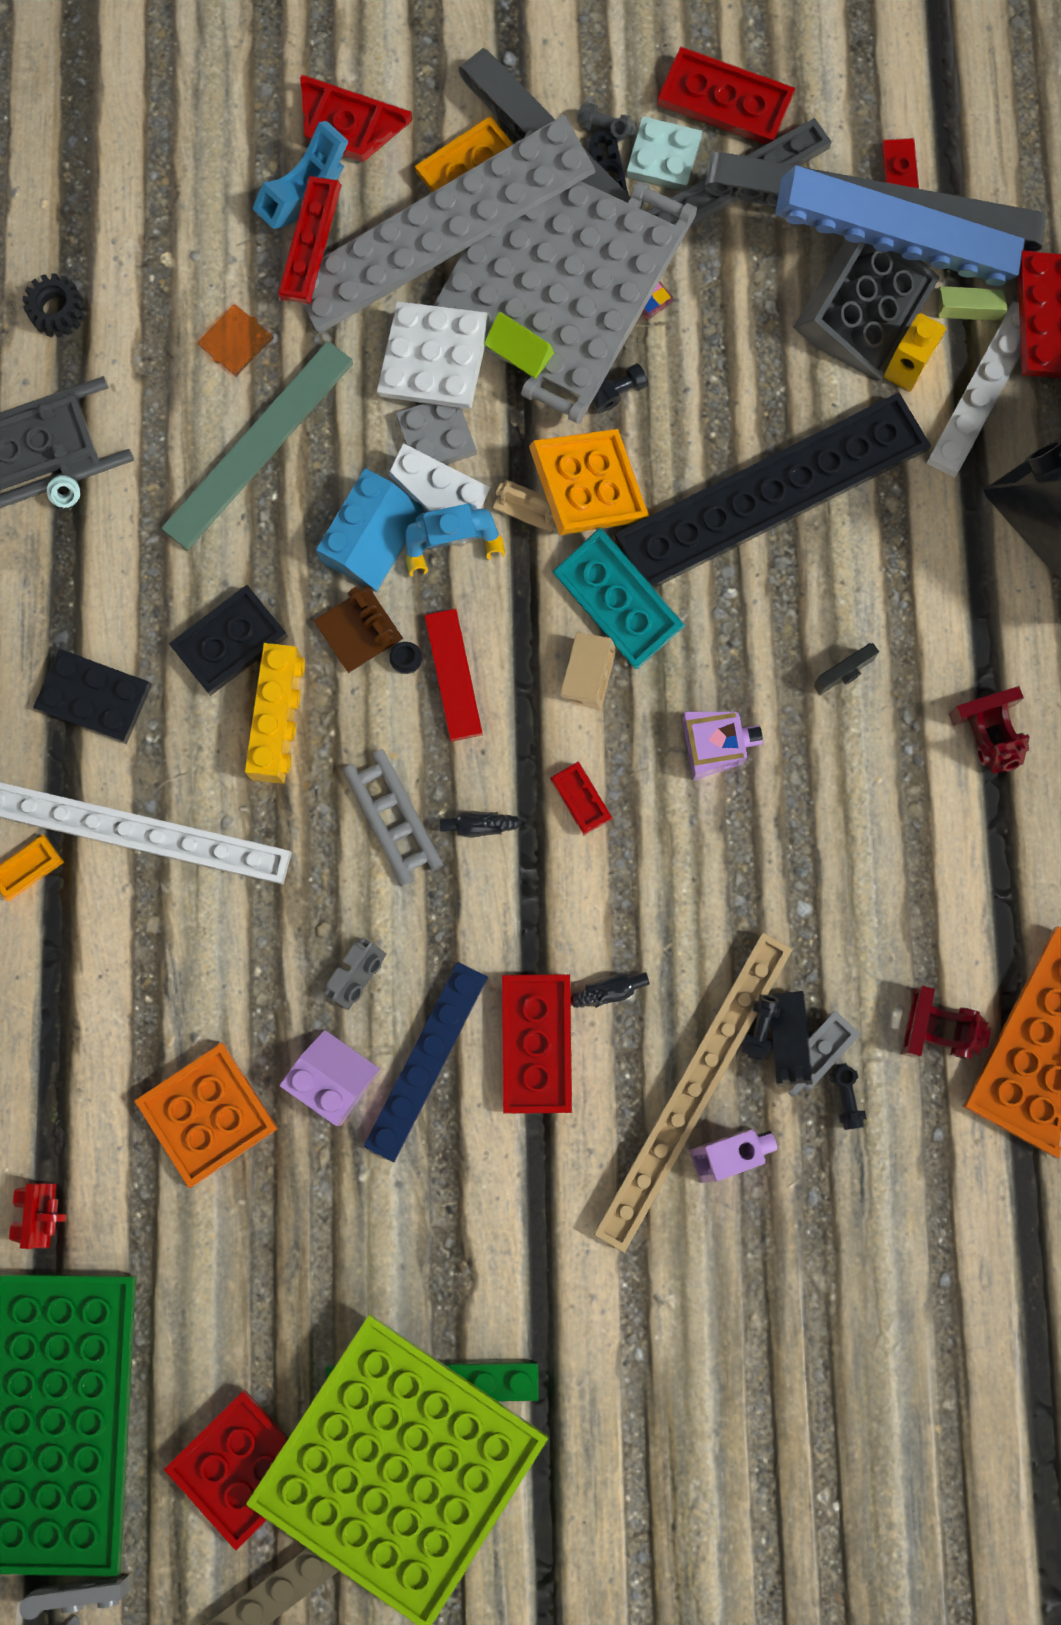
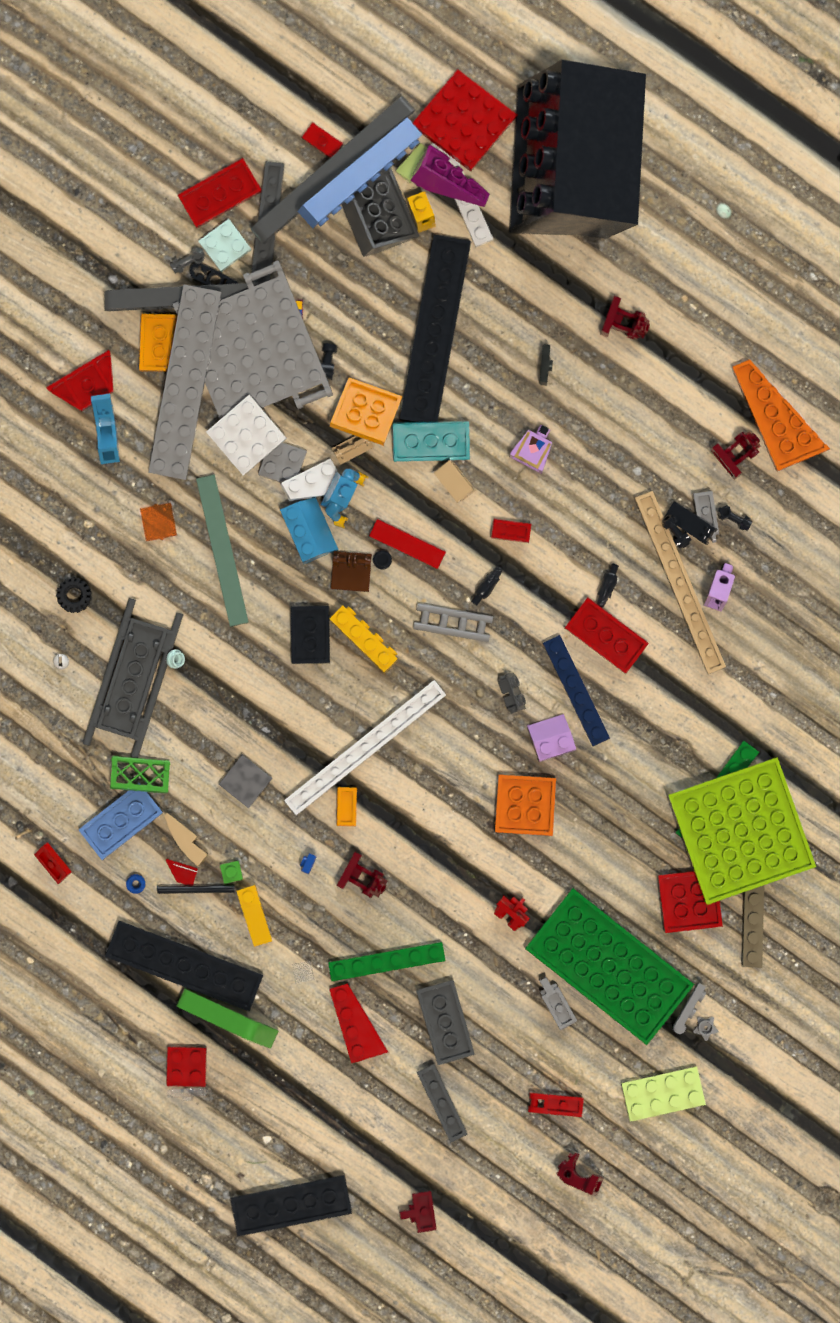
camera: 55 degrees left, 5 degrees up
black plate [33,649,152,744] -> none
red tile [277,176,342,304] -> none
lime slope [484,312,554,379] -> none
none -> magenta wedge [410,144,490,207]

